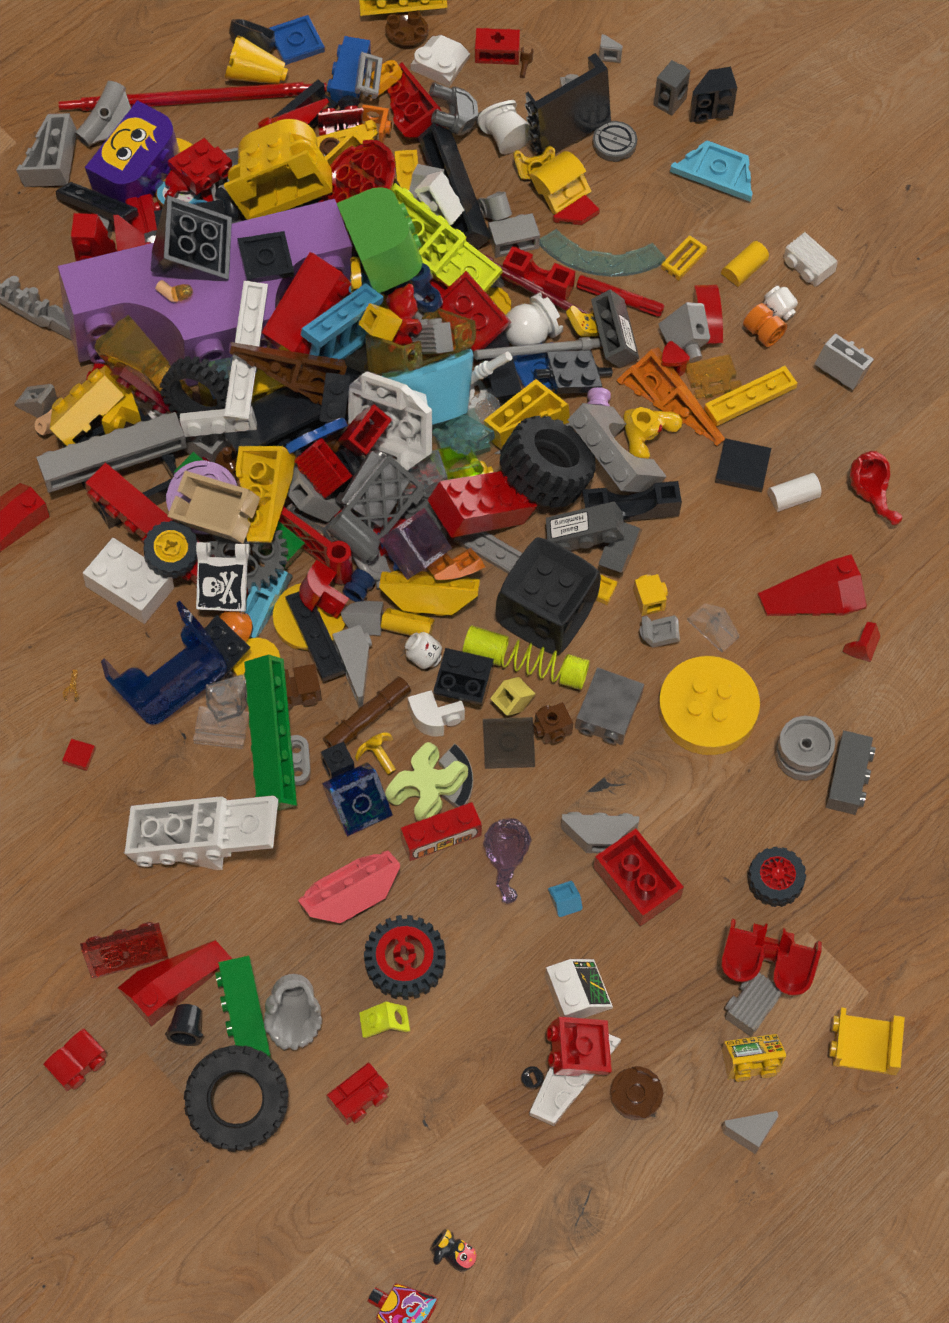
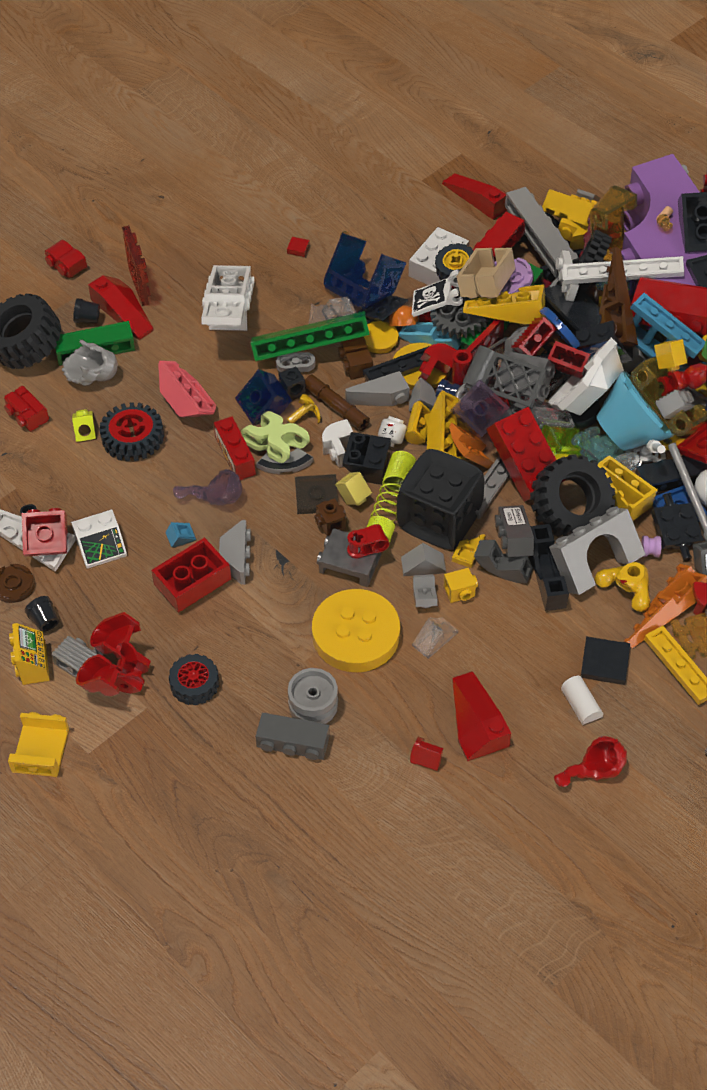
camera: 90 degrees right, 10 degrees down
none -> black piece [25,596,59,632]
none -> red piece [347,524,390,558]
none -> light grey slope [401,543,446,577]

